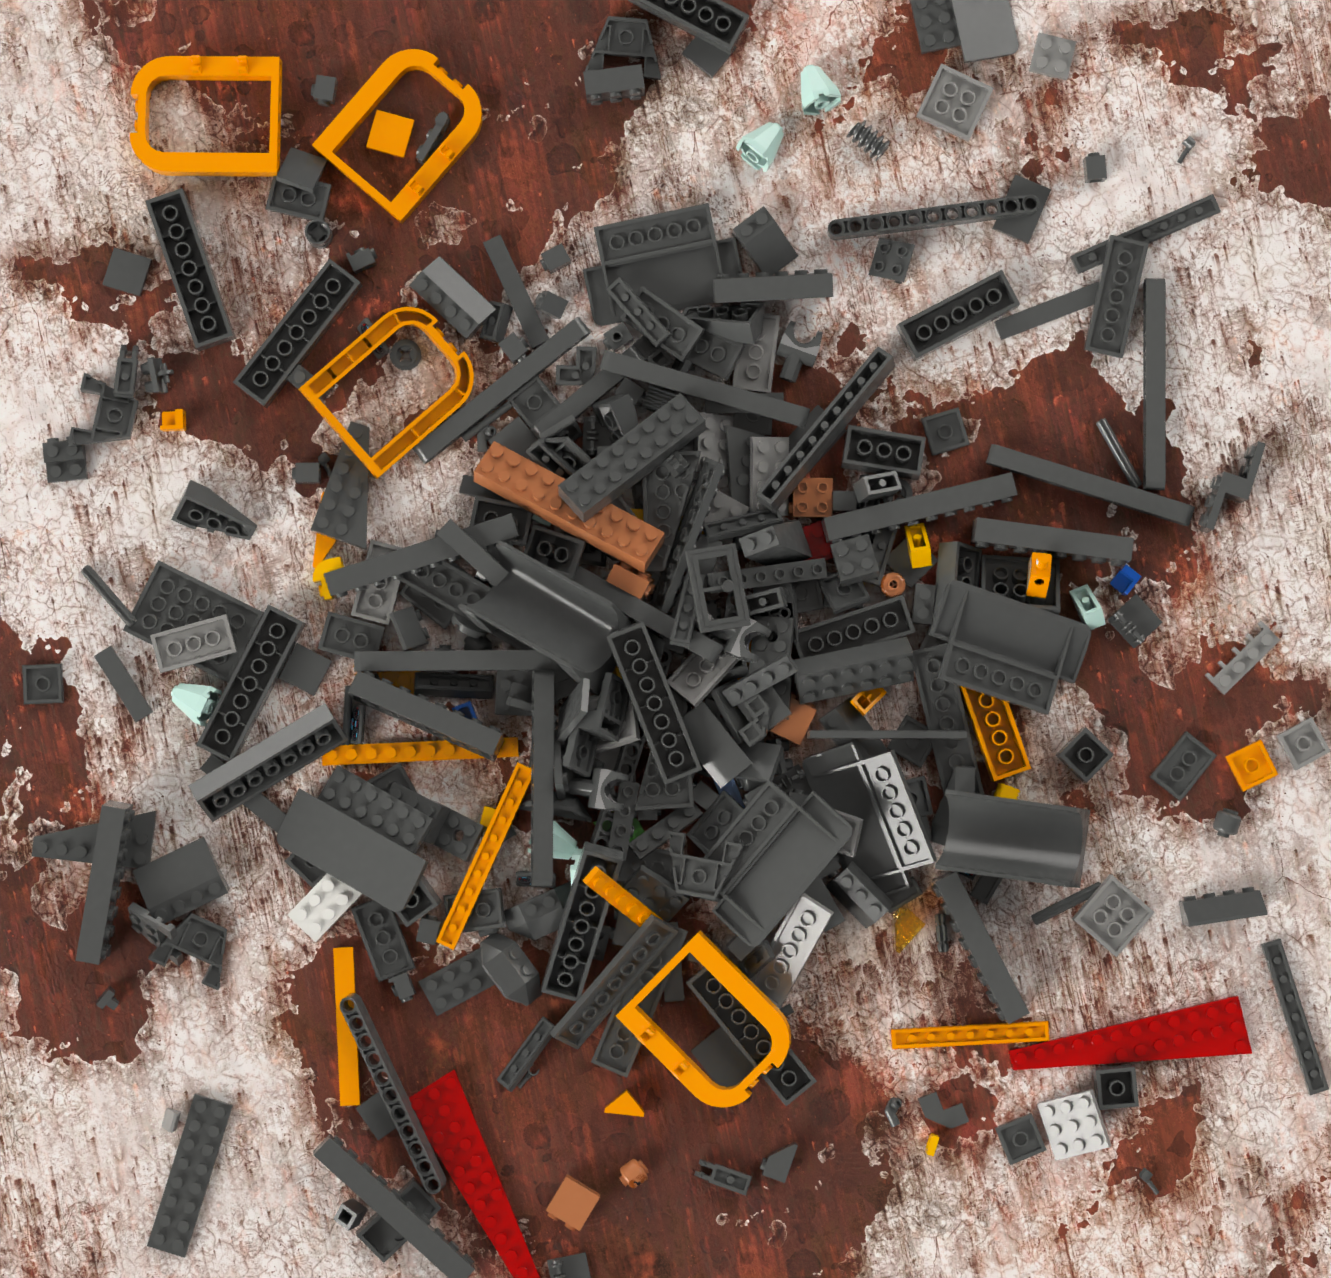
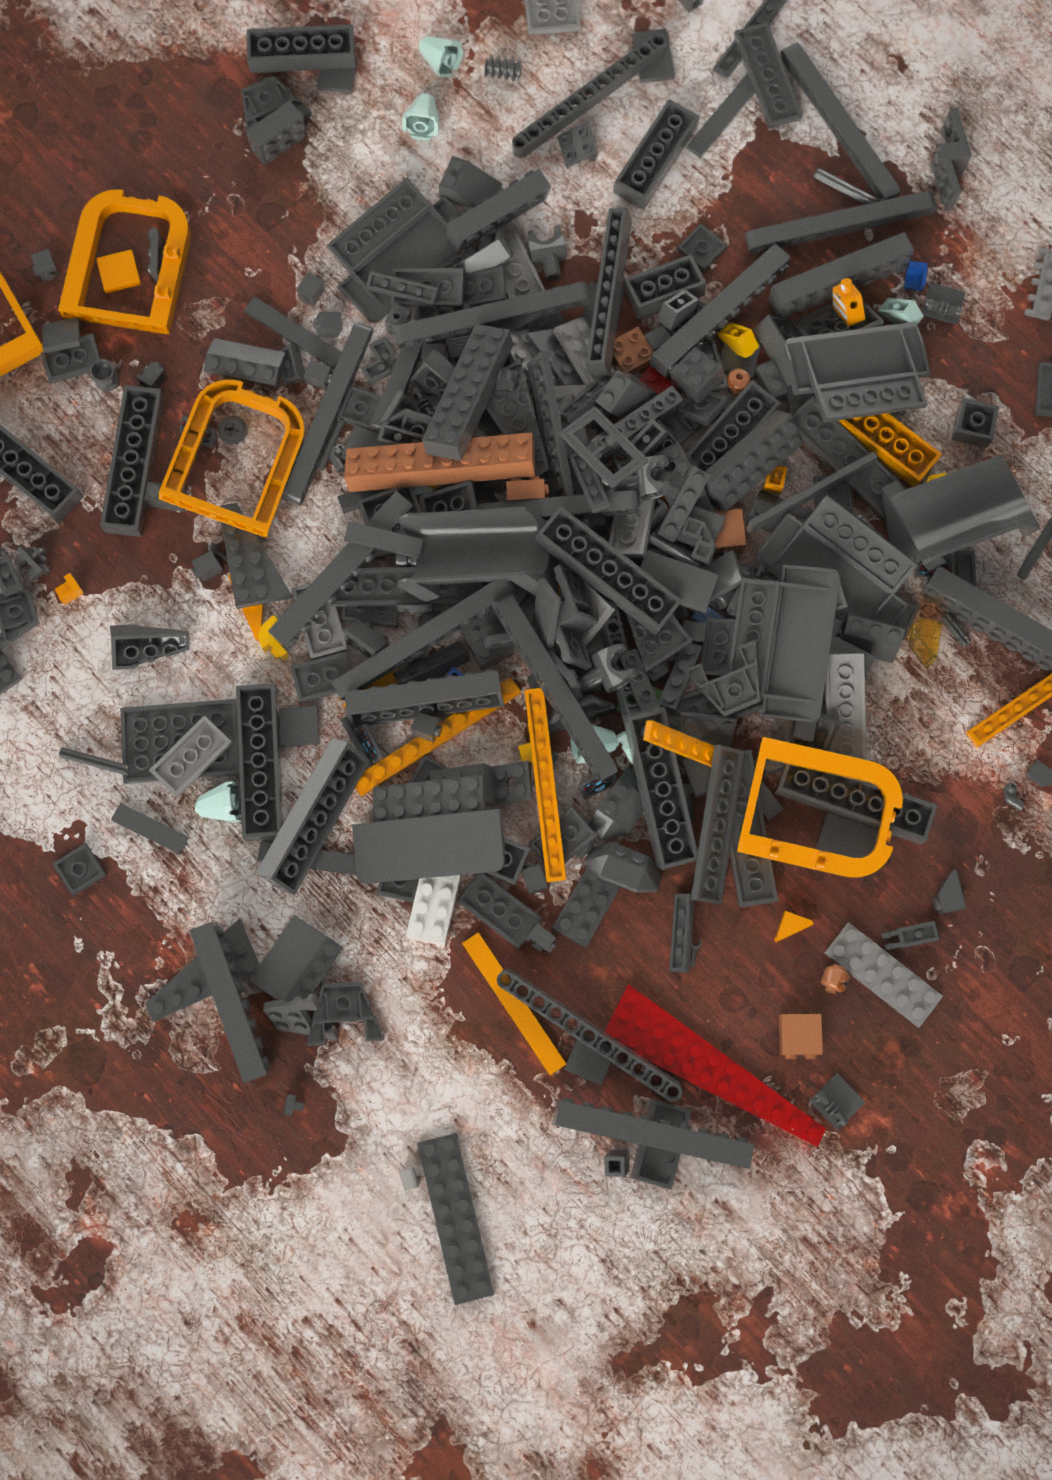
camera: 30 degrees left, 10 degrees down
none -> dark grey brick [410,712,442,742]
none -> light grey plate [824,922,943,1028]

